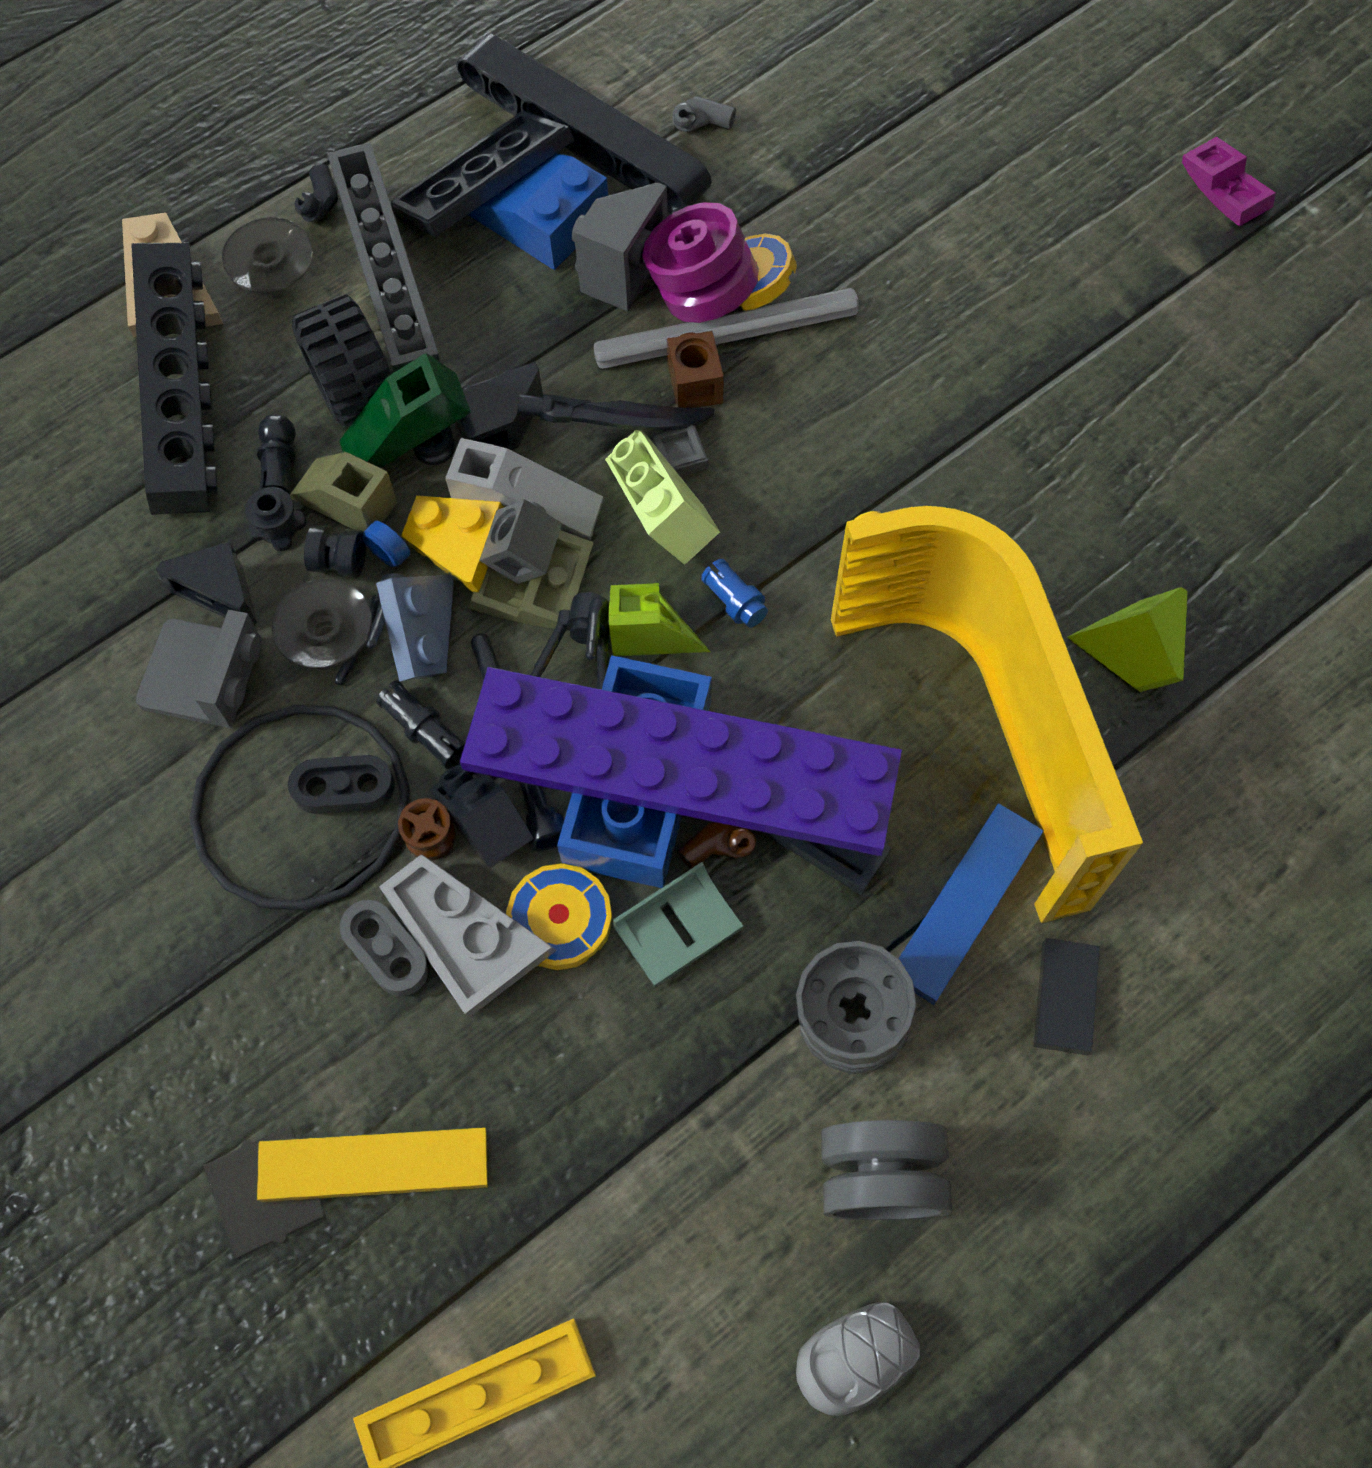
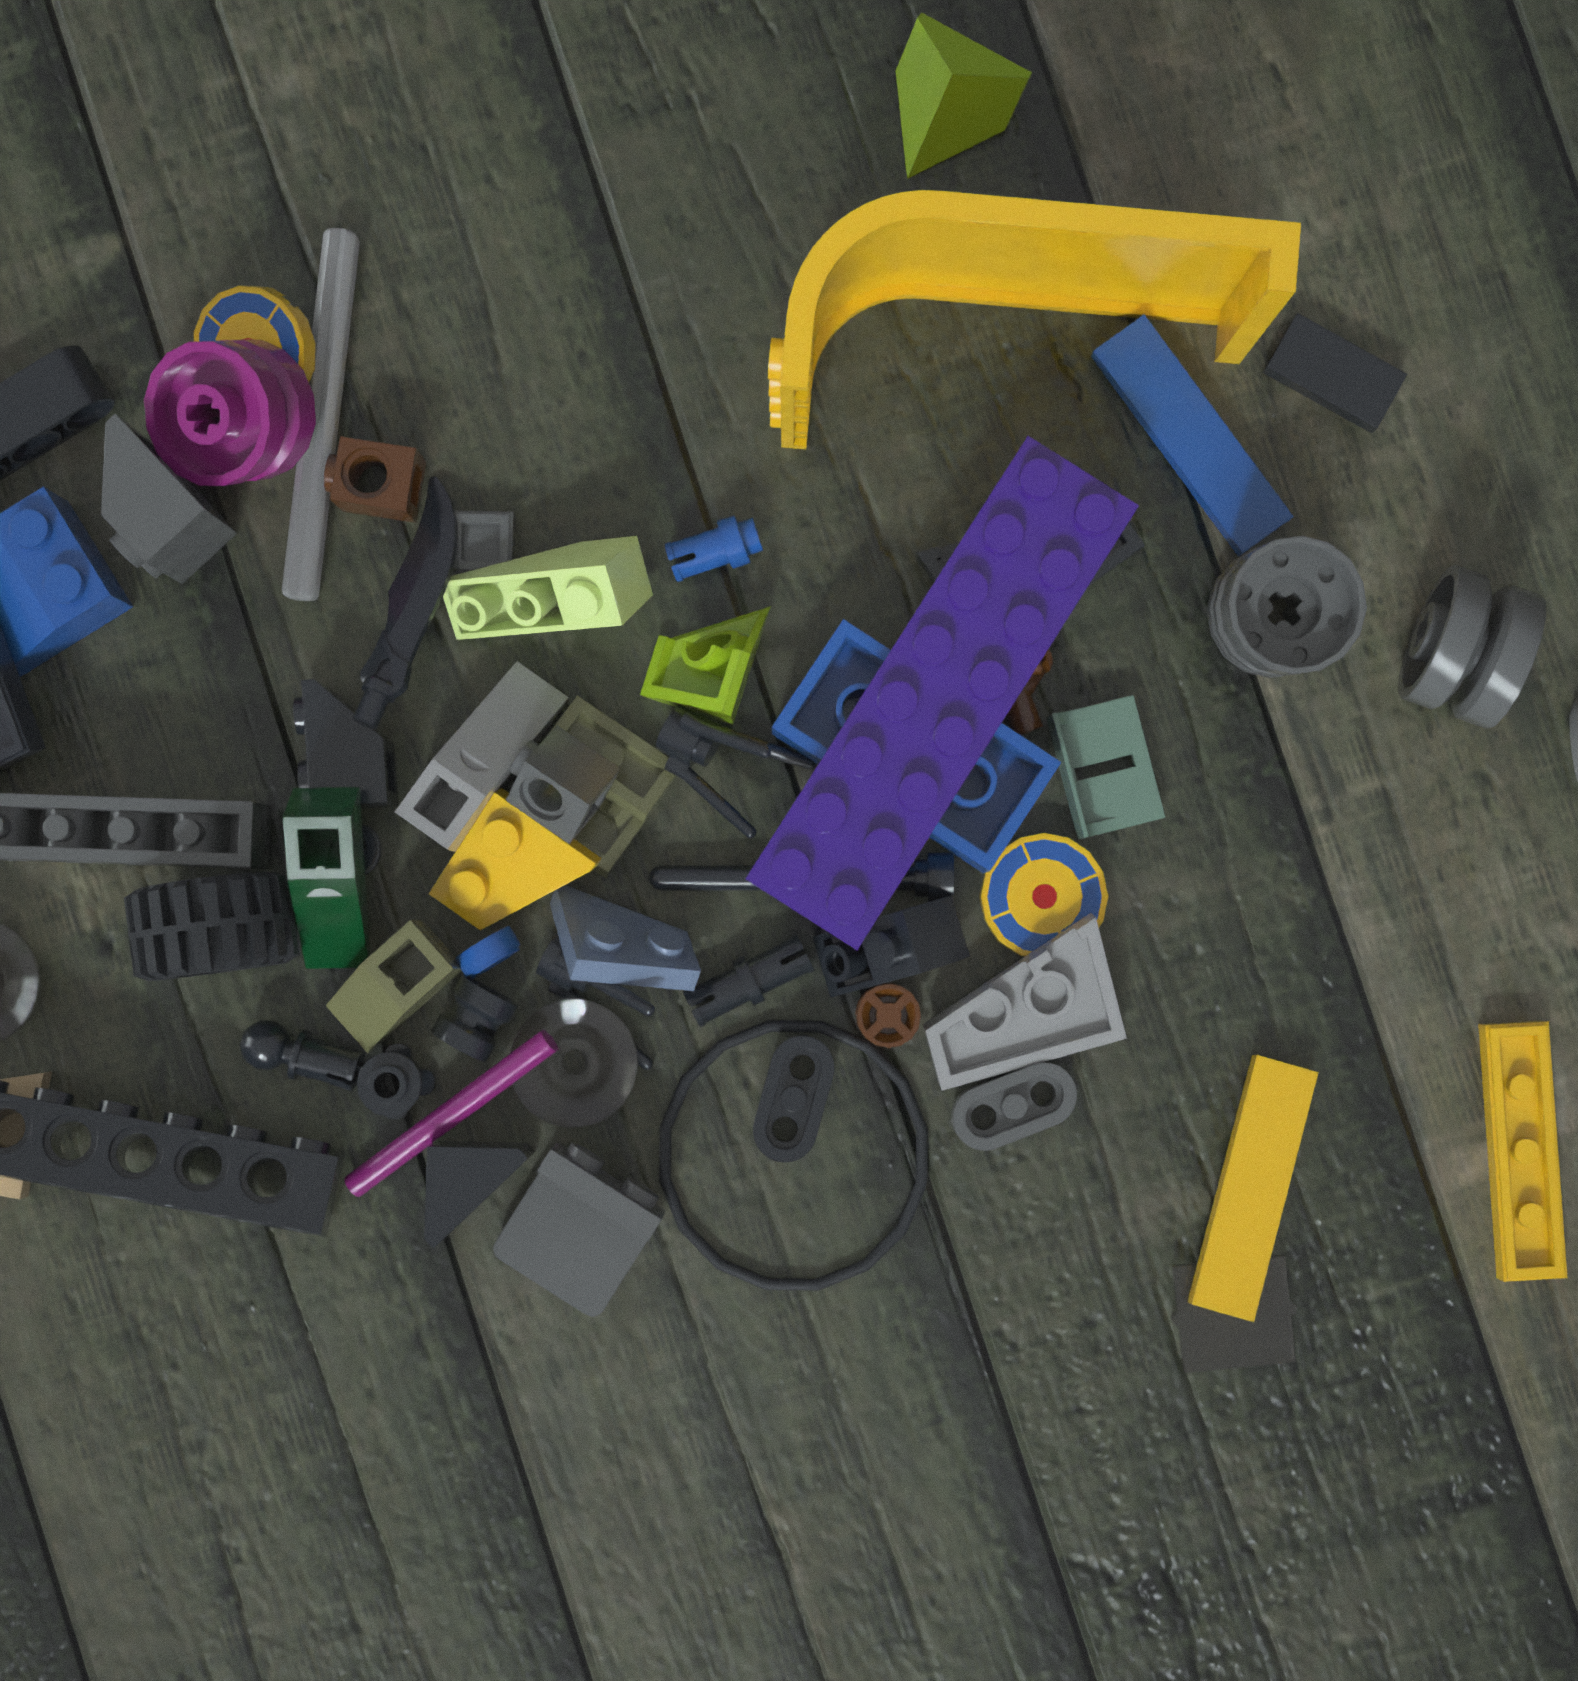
camera: 70 degrees left, 20 degrees up
none -> magenta bar [344,1030,558,1197]

